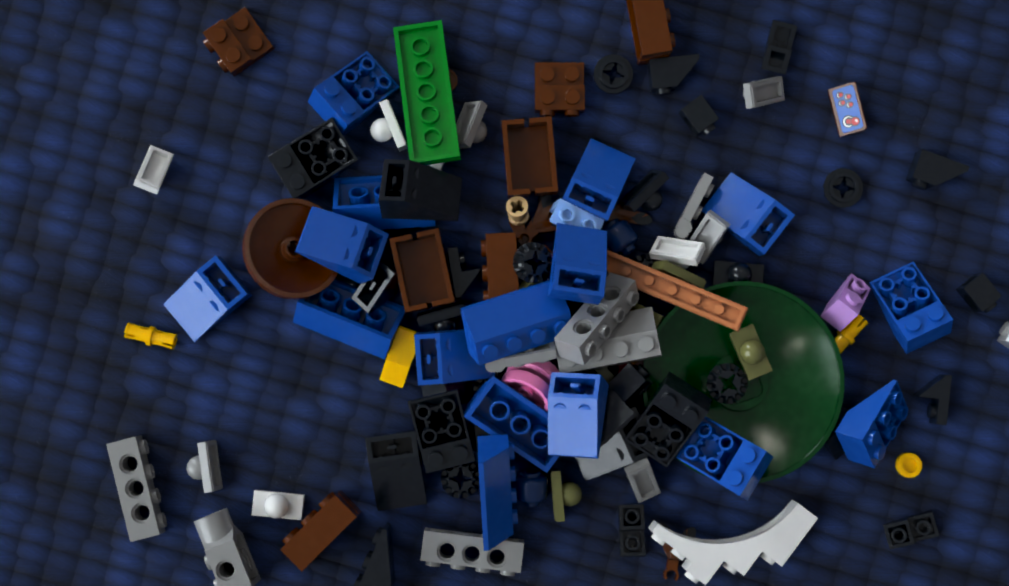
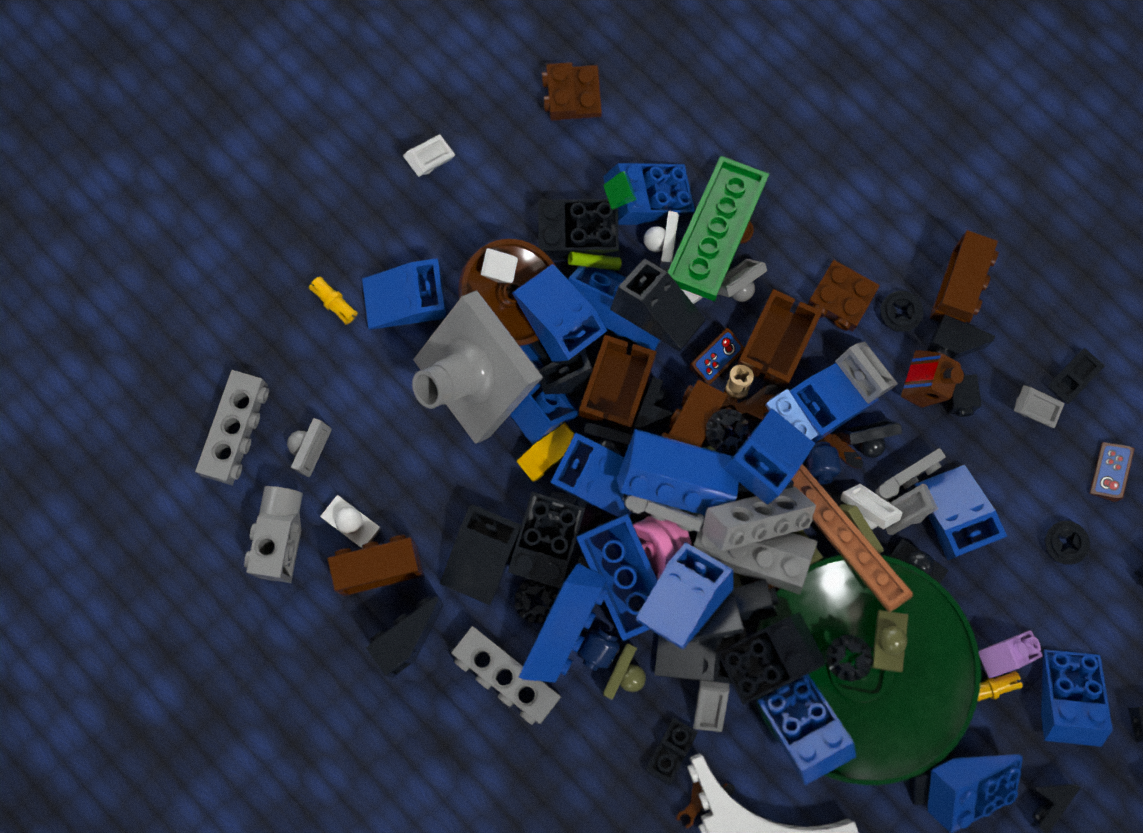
camera: 35 degrees right, 10 degrees down
none -> light grey piece [412,291,543,444]
none -> white slope [481,249,518,283]
none -> lime piece [568,251,621,271]
none -> green slope [603,171,637,210]
none -> slope [689,327,745,385]
none -> light grey tile [835,342,898,404]
none -> reddish brown torso [901,350,964,408]

